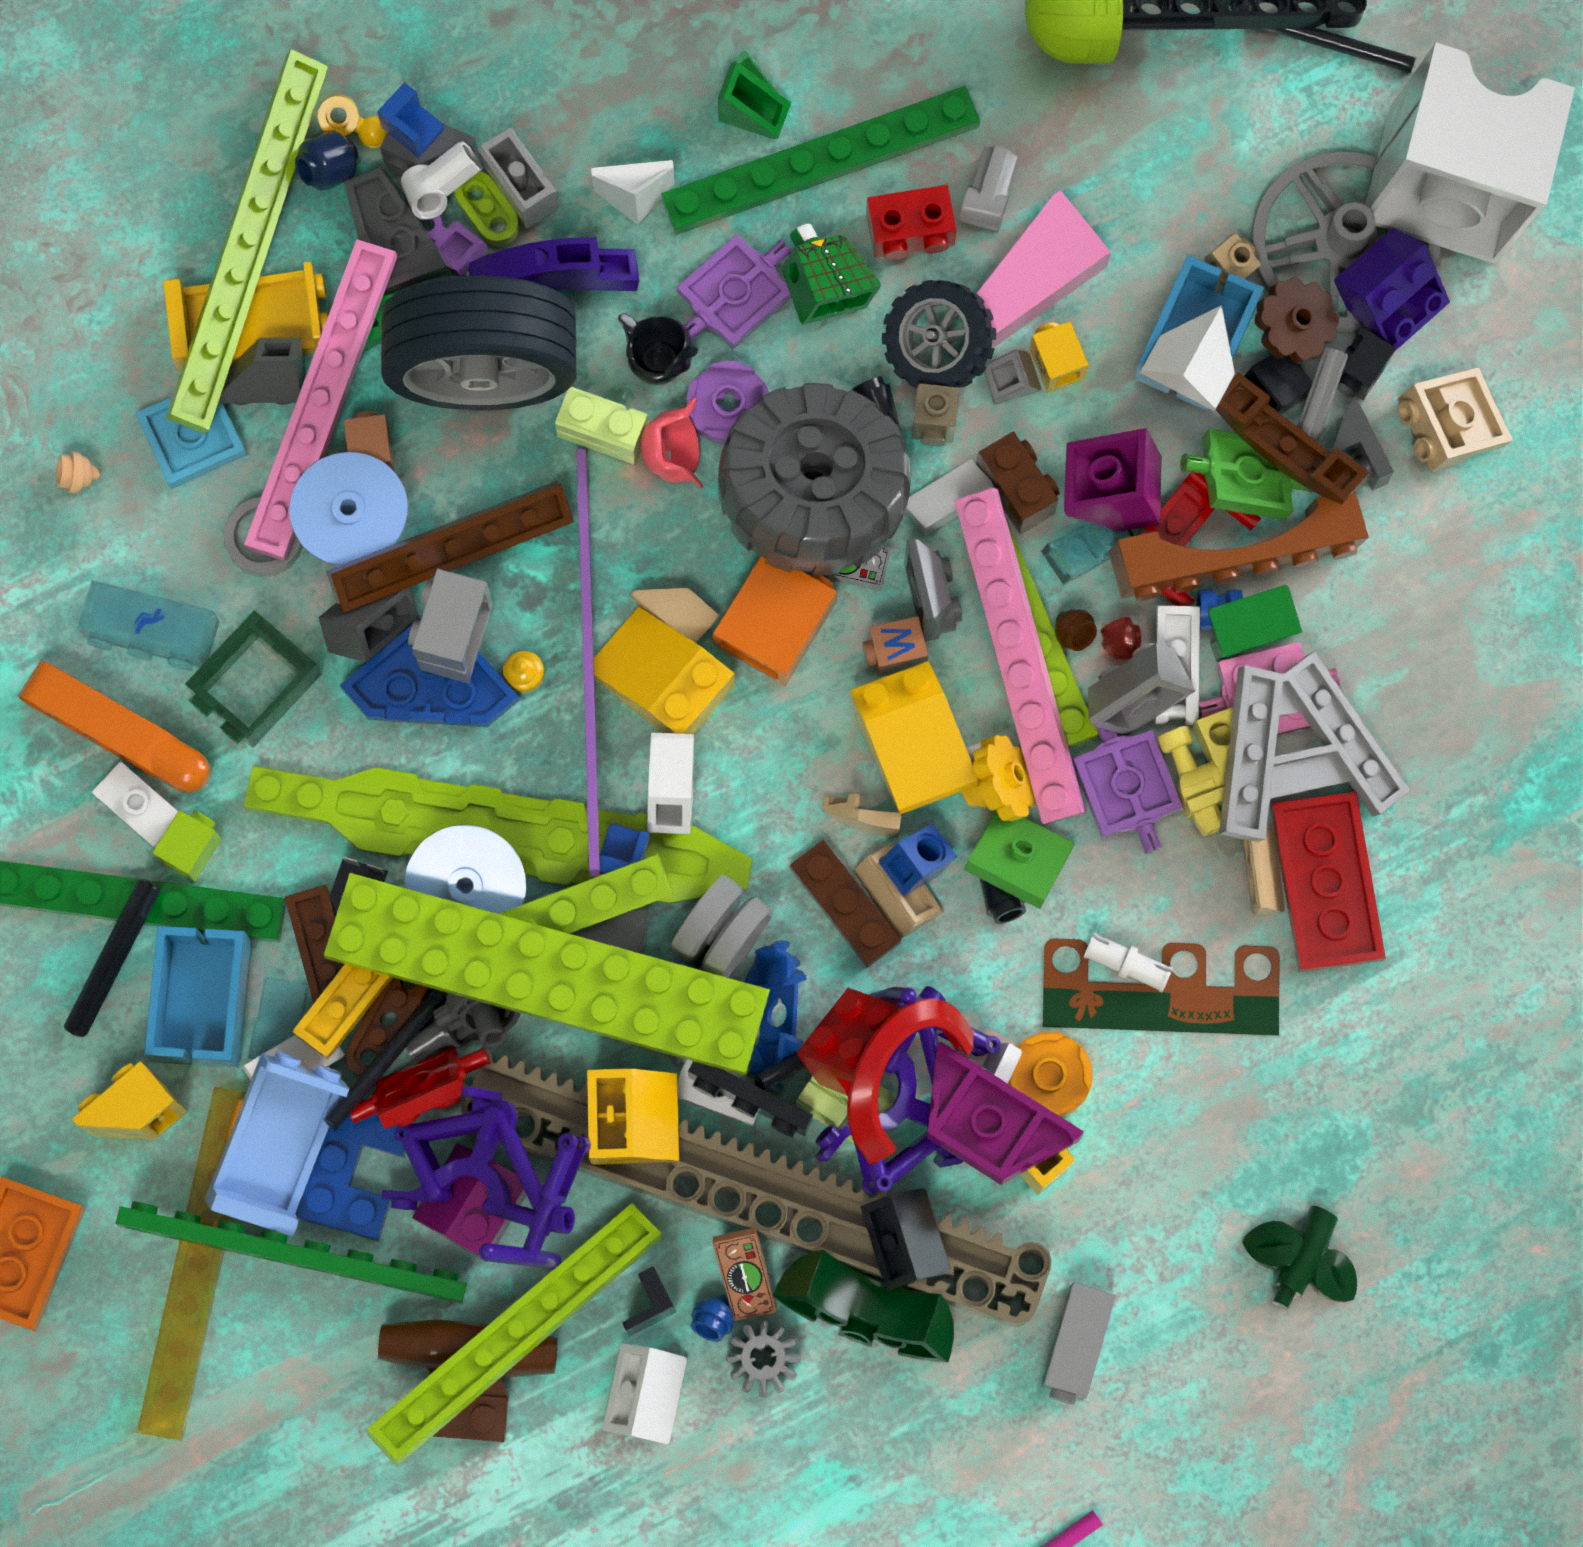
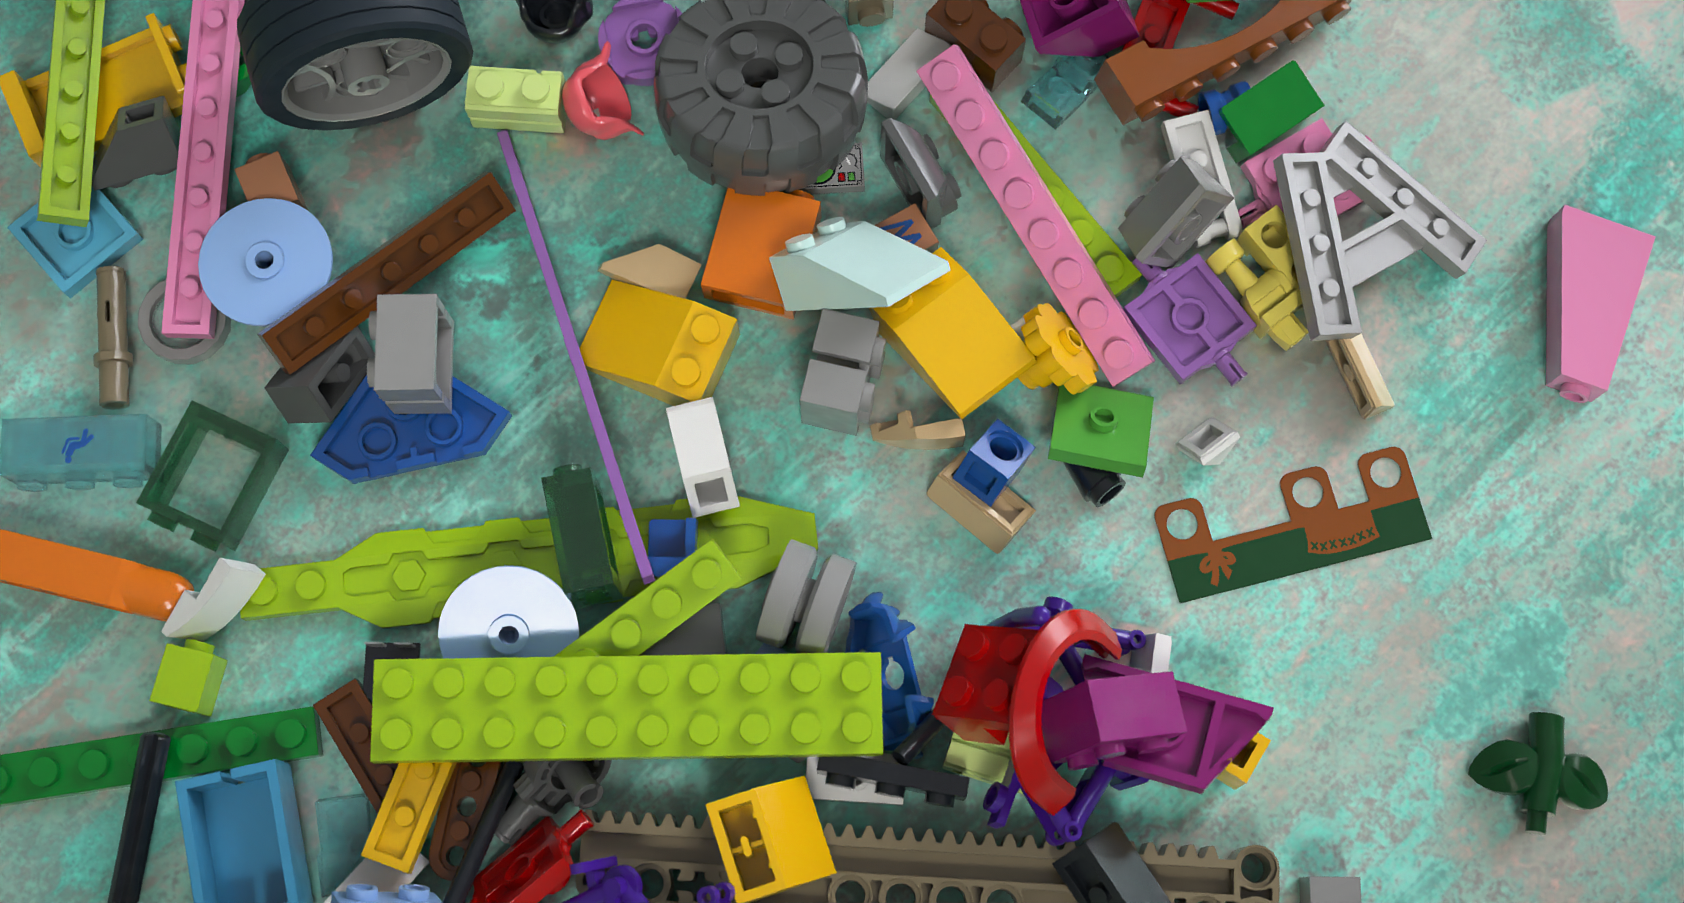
camera: 15 degrees left, 0 degrees up
white plate [92,761,178,849] -> none
yellow plate [502,650,545,693] -> none
reddish brown plate [789,840,901,968] -> none
light orange tile [1008,1032,1093,1117] -> none
reddish brown plate [1054,609,1097,651] -> none
white pin [1083,932,1173,993] -> none
clear red plate [1100,617,1141,660] -> none
red plate [1270,792,1386,972] -> none
none -> dark tan pin [93,266,133,410]
none -> white slope [161,557,266,642]
none -> clear green window [541,464,624,609]
none -> light aqua slope [769,217,950,311]
none -> light grey piece [800,308,886,436]
none -> magenta brick [1042,671,1187,770]
none -> white slope [1176,417,1240,466]
none -> bright pink slope [1546,205,1656,403]

